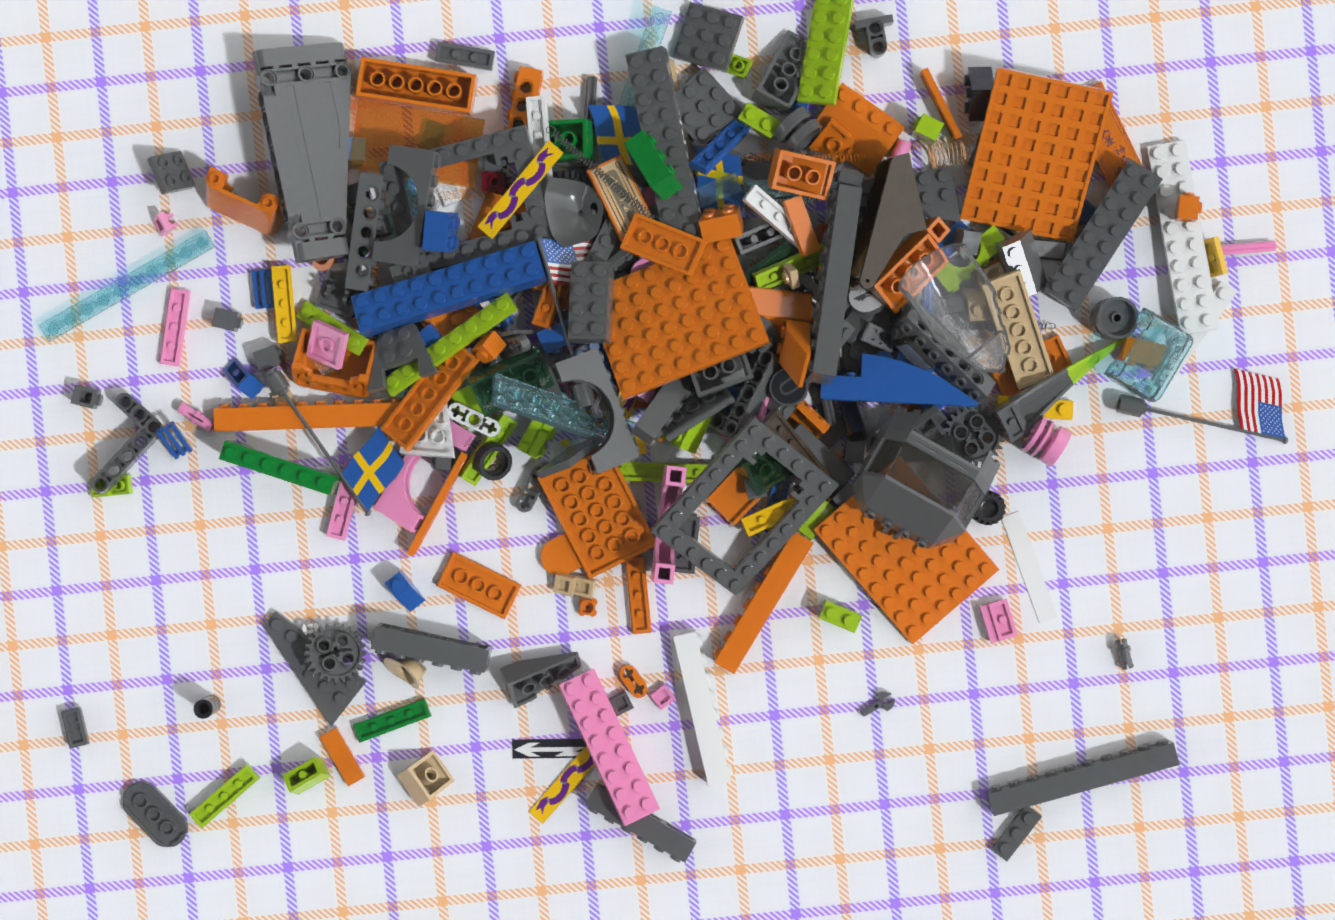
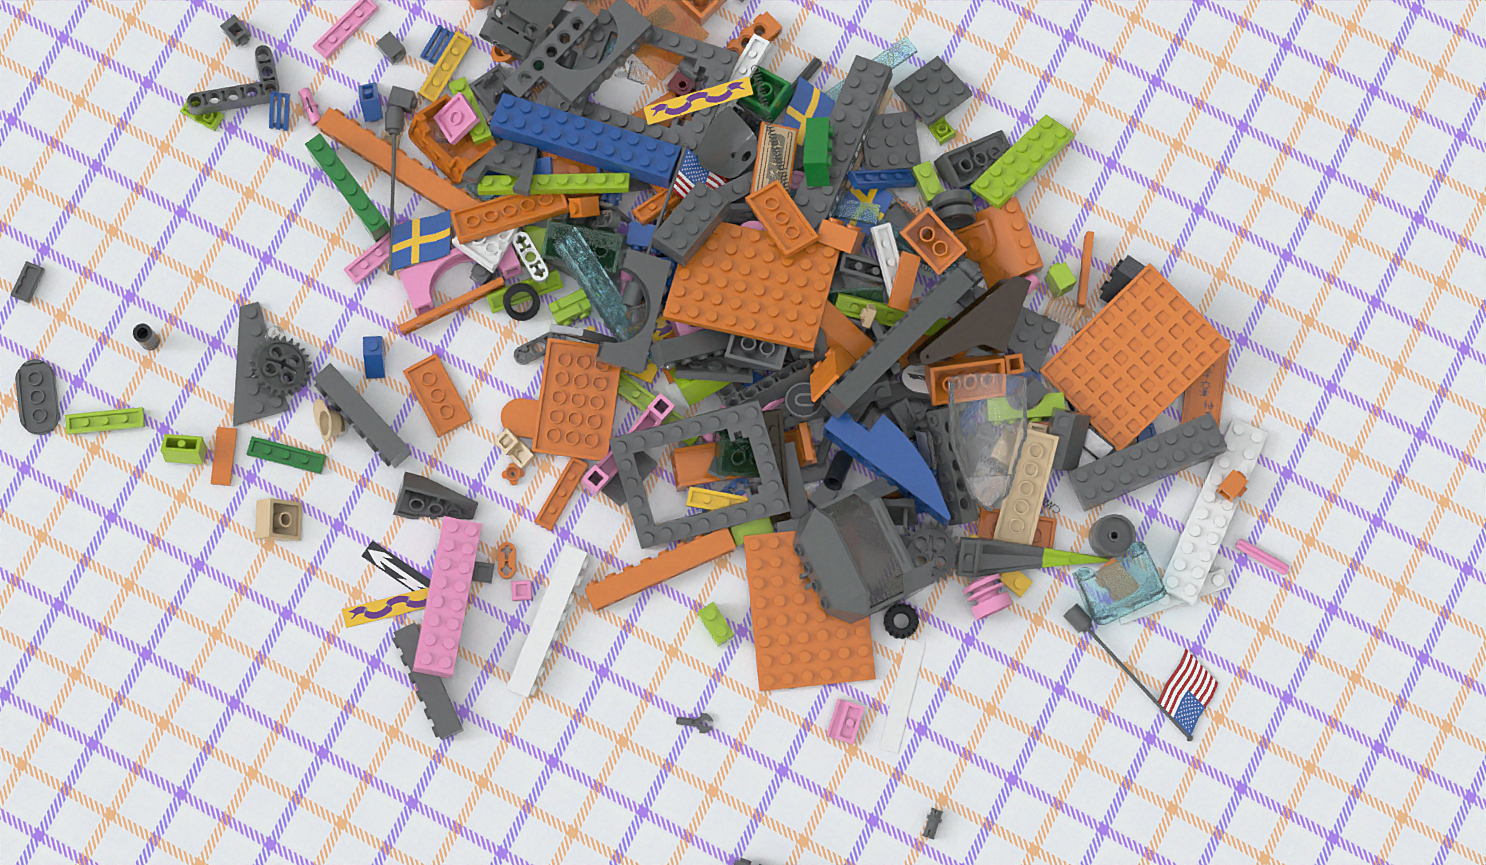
camera: 30 degrees right, 10 degrees down
blue brick [422,211,460,252] -> none
dark grey tile [853,14,894,58] -> none
yellow plate [1204,236,1228,278] -> none

